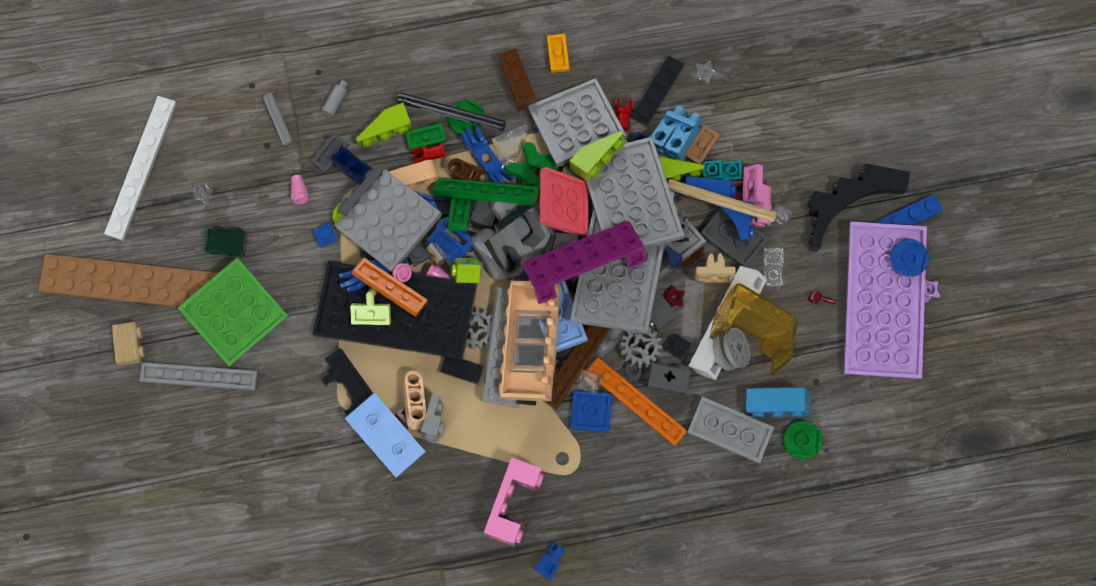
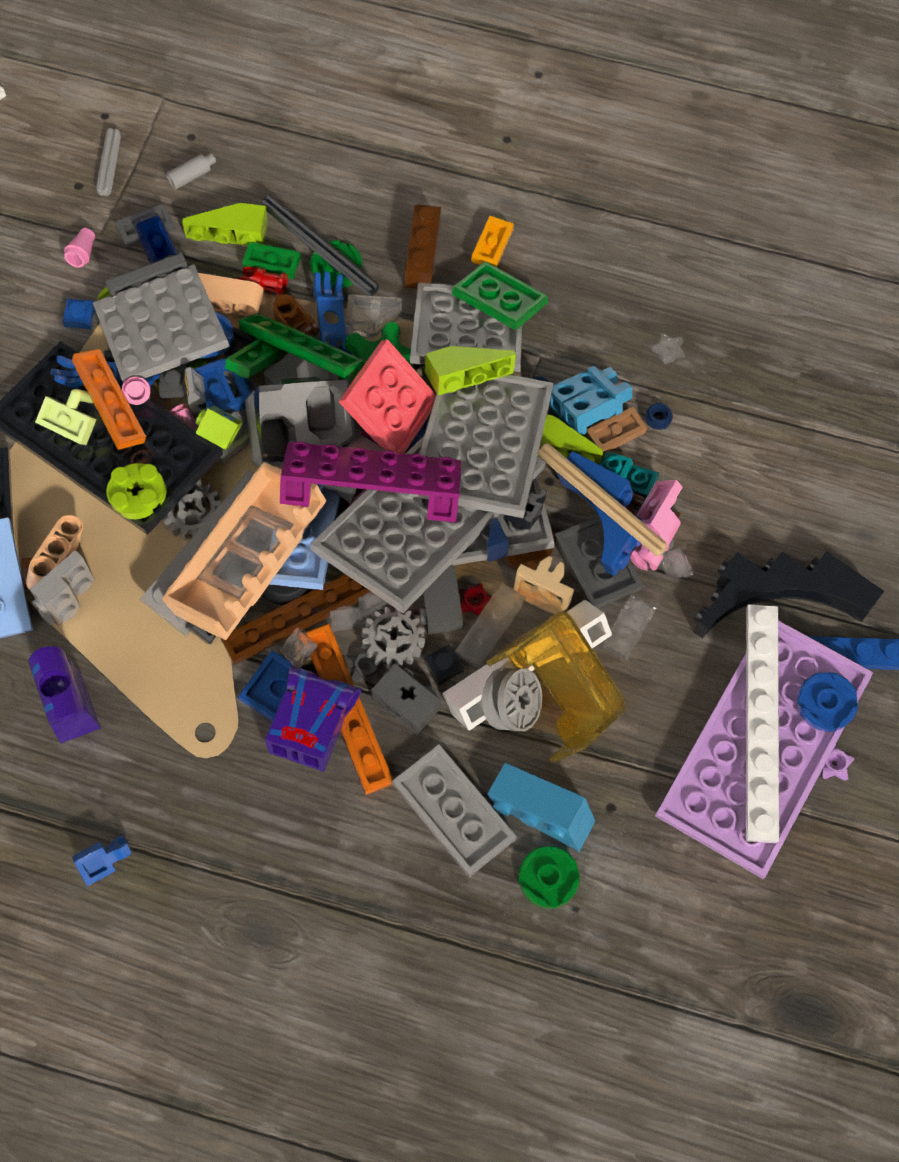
camera: 25 degrees right, 10 degrees down
black tile [440,357,483,385] -> none
bright pink plate [484,457,544,546] -> none
red piece [615,98,632,132] -> none
black plate [631,55,684,127] -> none
dark red hand [808,292,837,305] -> none
none -> dark purple piece [28,646,101,743]
none -> lime plate [107,463,167,519]
none -> dark purple piece [265,665,362,772]
none -> green tile [452,262,548,330]
none -> dark blue plate [645,403,673,430]
none -> white plate [746,604,779,843]

